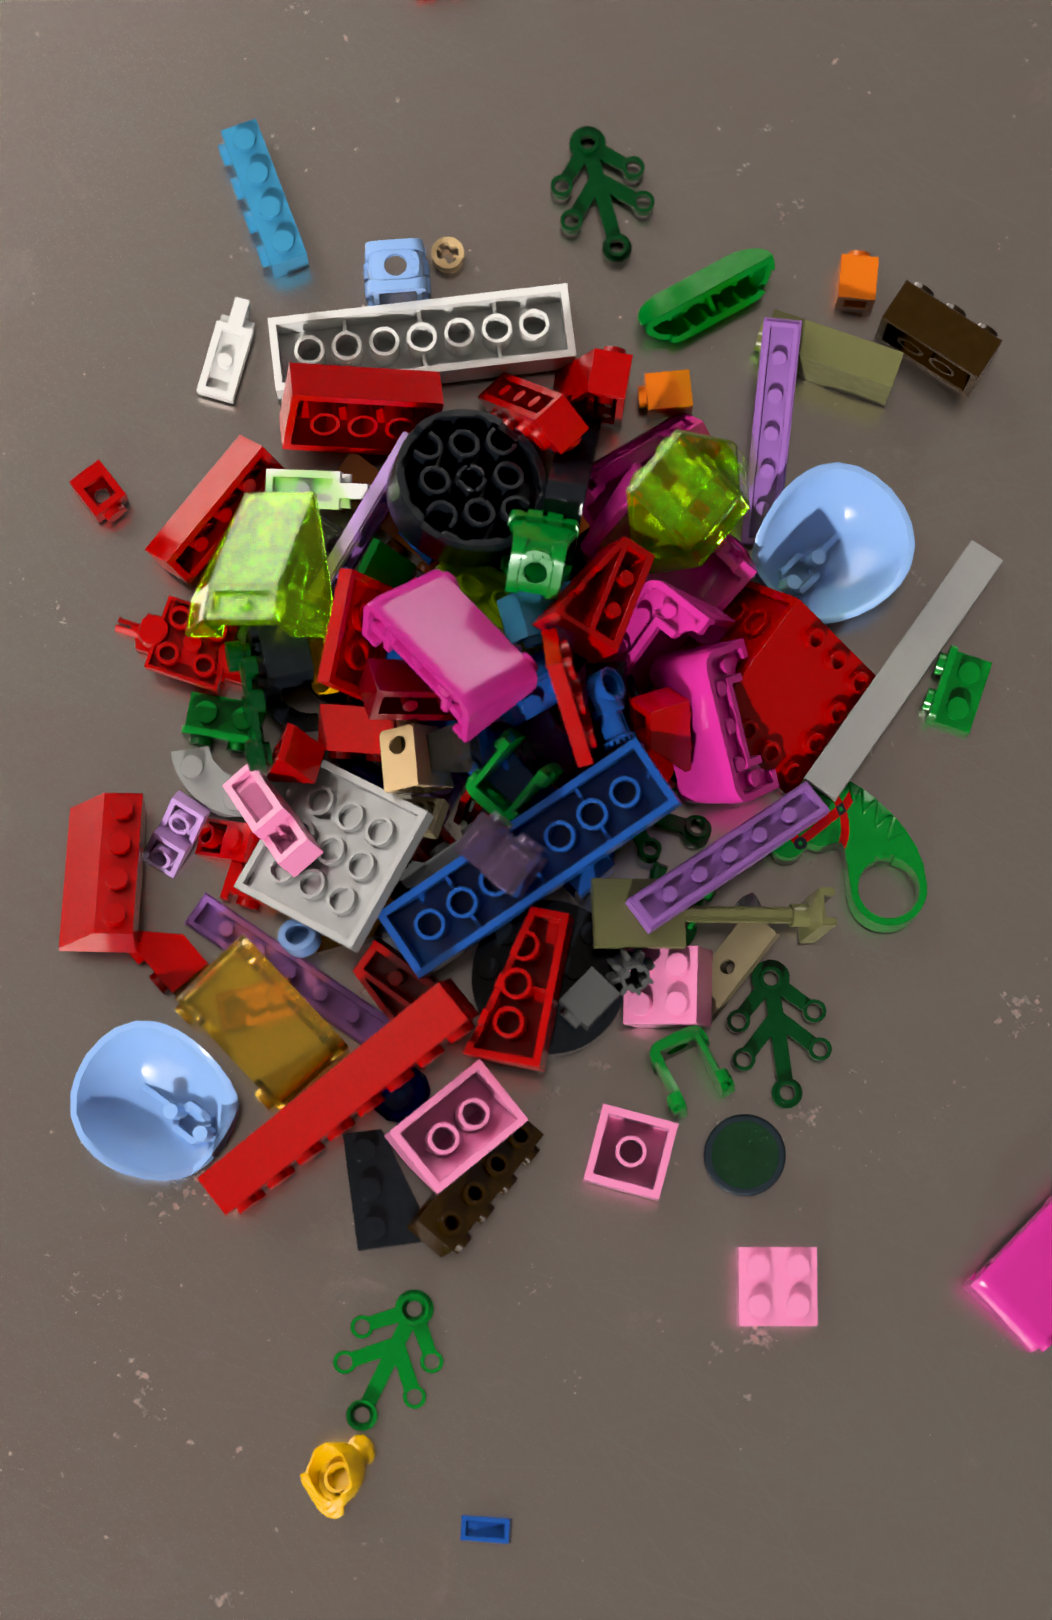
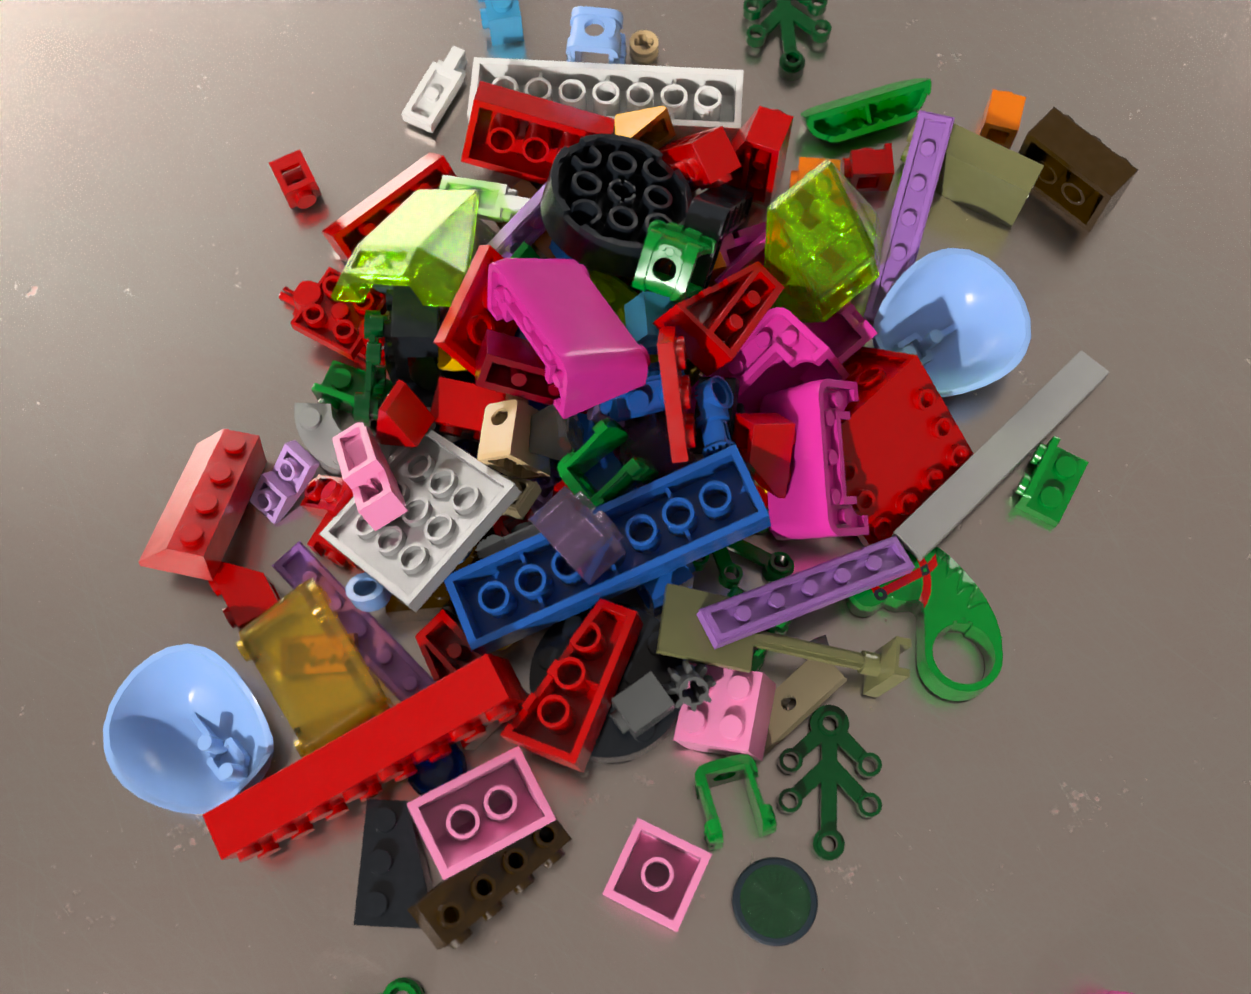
camera: 15 degrees right, 10 degrees down
none -> pearl gold slope [613,106,676,150]
none -> red brick [841,143,895,192]

